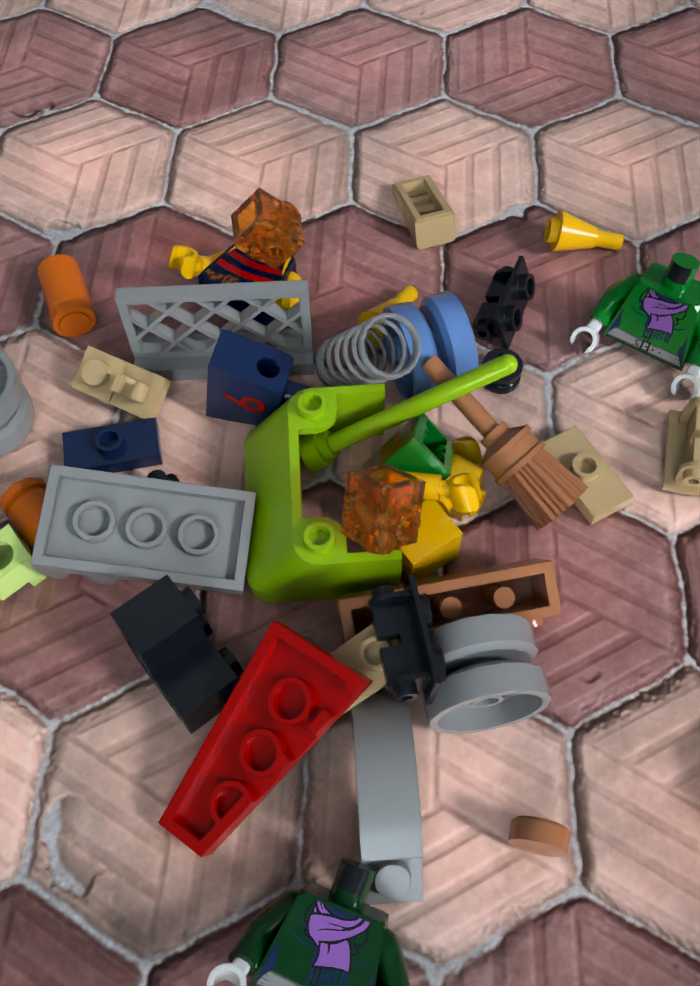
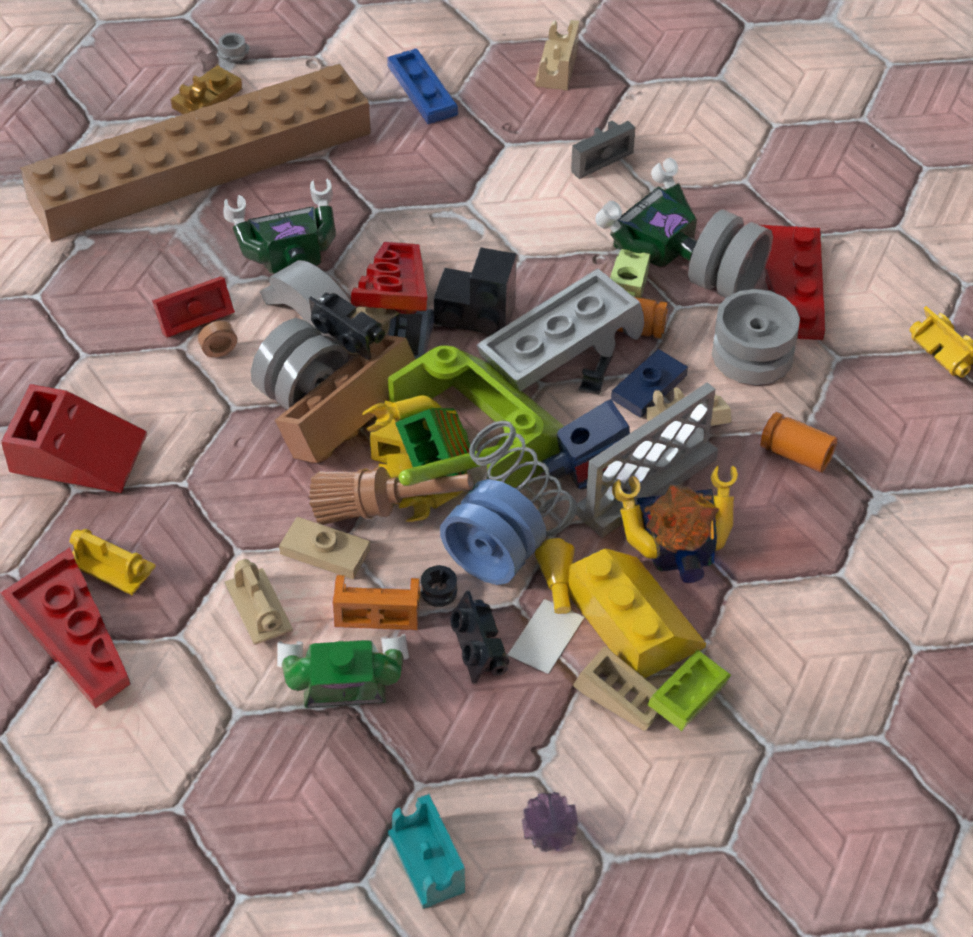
camera: 140 degrees right, 10 degrees down
clear orange brick [340,464,426,554] -> none
yellow cone [544,210,624,252] -> none
none -> red plate [152,276,235,337]
none -> orange hinge [333,575,420,630]
none -> teal hinge [388,794,465,909]
none -> white sticker [508,599,584,674]
none -> clear purple gear [522,792,579,852]
none -> yellow slope [568,548,706,678]
none -> lime plate [647,650,731,731]

